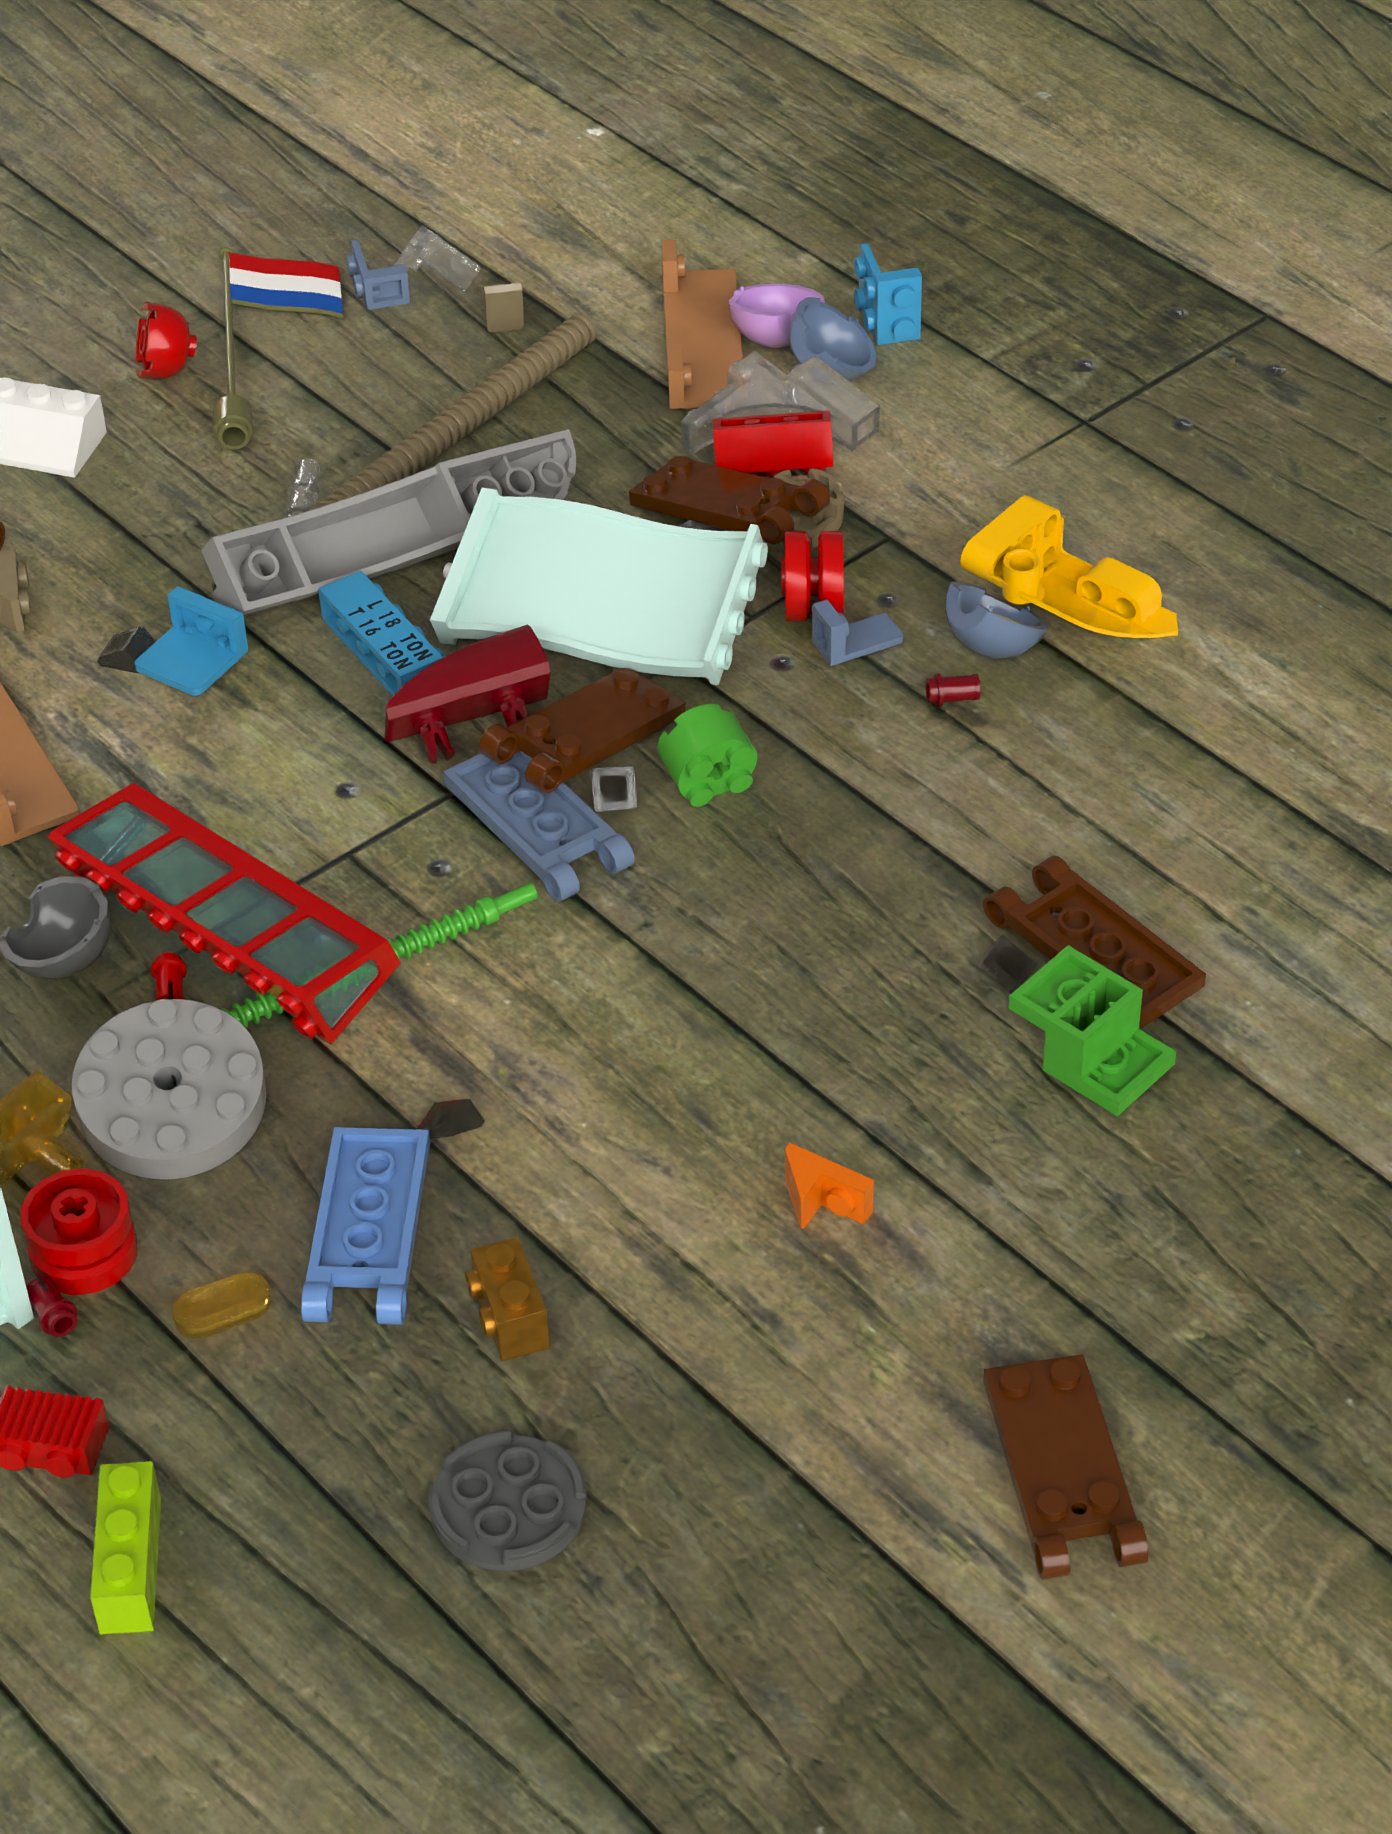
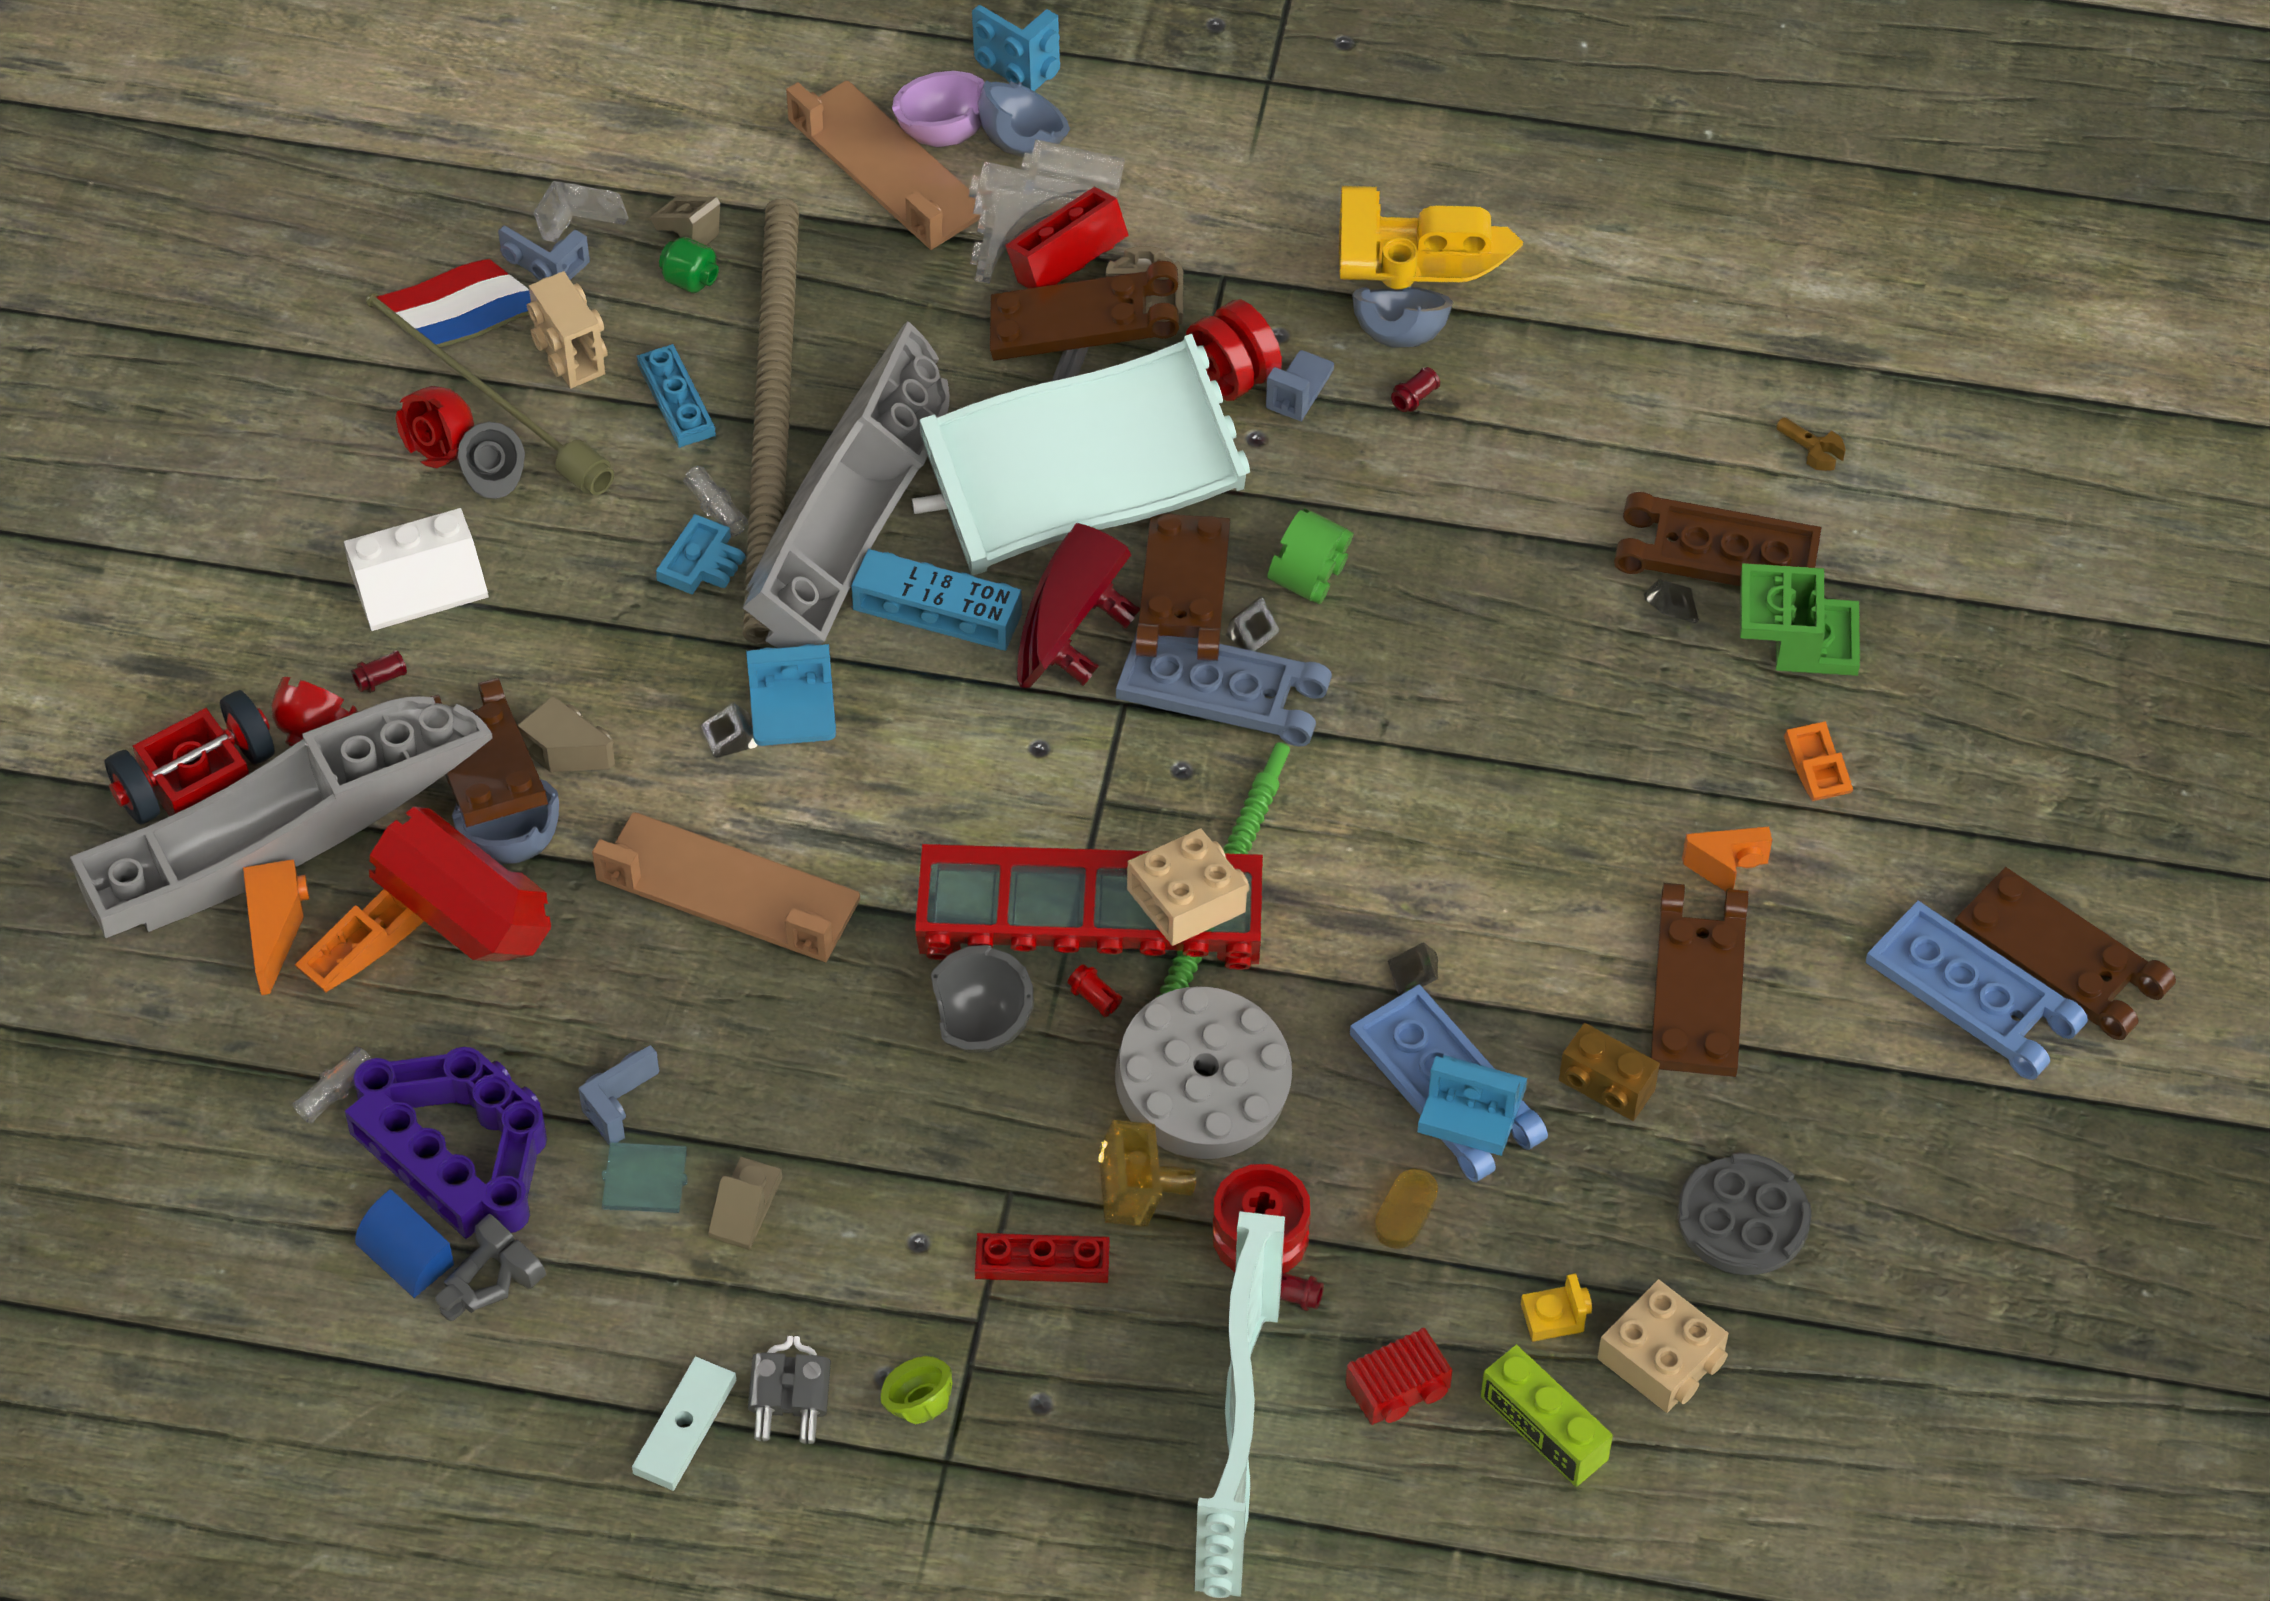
camera: 40 degrees left, 10 degrees up
none -> dark grey piece [457,422,525,499]
none -> tan brick [527,271,608,389]
none -> dark azure tile [637,344,716,448]
none -> dark azure hinge [656,514,746,595]
none -> green head [659,236,719,293]
none -> tan brick [1127,828,1249,946]
none -> dark azure bracket [1417,1055,1527,1156]
none -> yellow bracket [1521,1273,1592,1342]
none -> tan brick [1597,1279,1729,1413]
none -> reddish brown hinge [1650,882,1749,1077]
none -> pearl gold bar [1776,417,1846,471]
none -> orange slope [1784,721,1853,801]
none -> medium blue hinge [1865,901,2088,1080]

